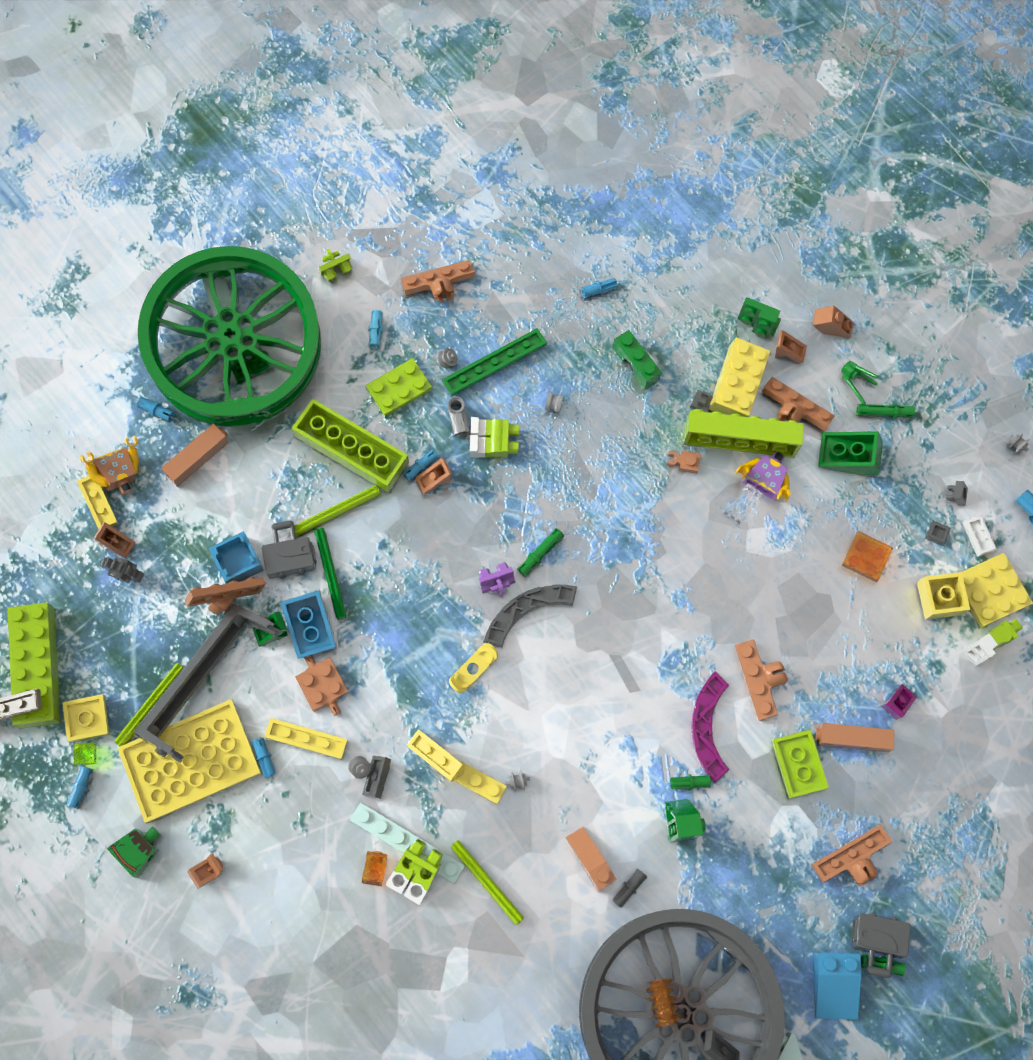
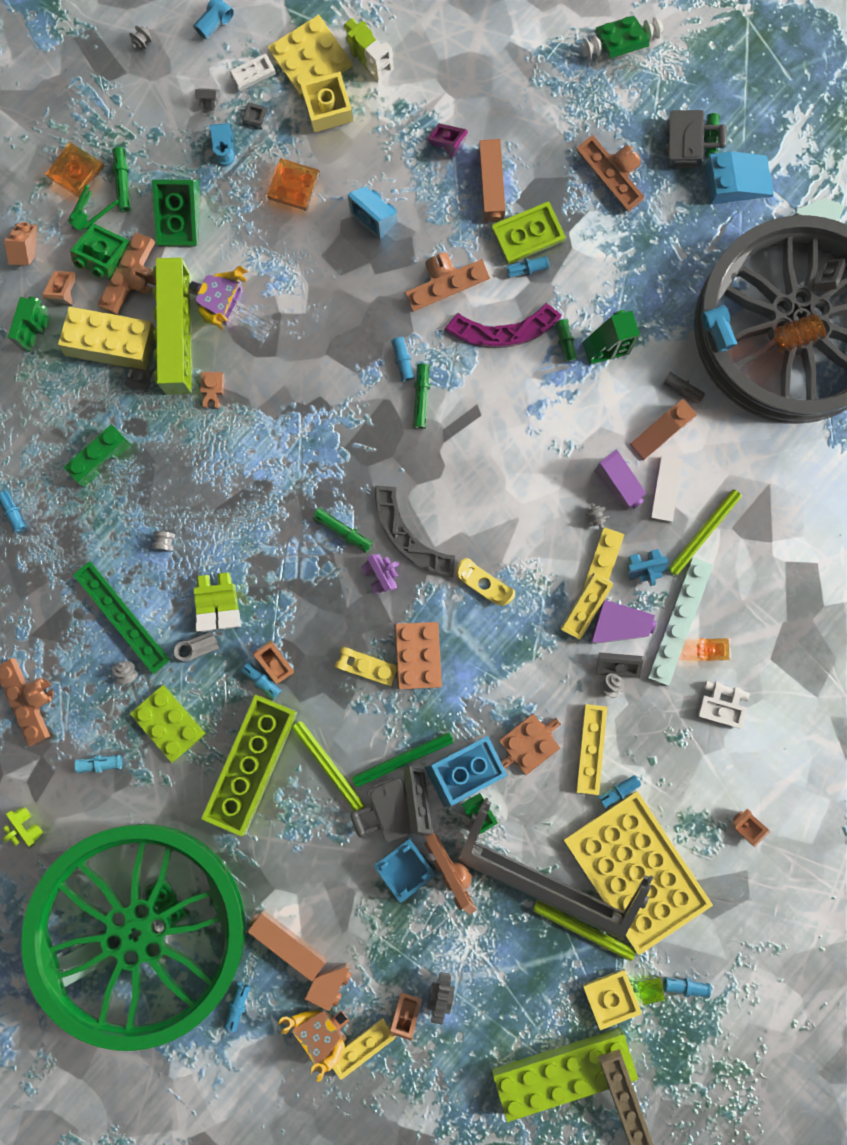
camera: 90 degrees left, 10 degrees up
green torso [107,826,161,878] -> none
lime hips [385,839,443,905] -> none
none -> clear orange plate [45,142,105,197]
none -> green plate [70,223,130,279]
none -> dark azure piece [209,123,234,166]
none -> nougat slope [305,963,352,1011]
none -> light yellow plate [334,646,397,687]
none -> dark azure slope [348,186,397,239]
none -> dark azure pin [391,337,415,382]
none -> nougat plate [394,622,442,690]
none -> dark grey plate [403,767,433,837]
none -> green pin [413,363,431,429]
none -> dark azure axle [507,256,549,278]
none -> green plate [581,15,663,60]
none -> medium lavender slope [590,600,657,644]
none -> medium lavender slope [594,449,646,510]
none -> dark azure hips [627,549,669,586]
none -> white tile [650,456,683,523]
none -> white plate [697,681,750,729]
none -> dark azure piece [702,305,737,352]

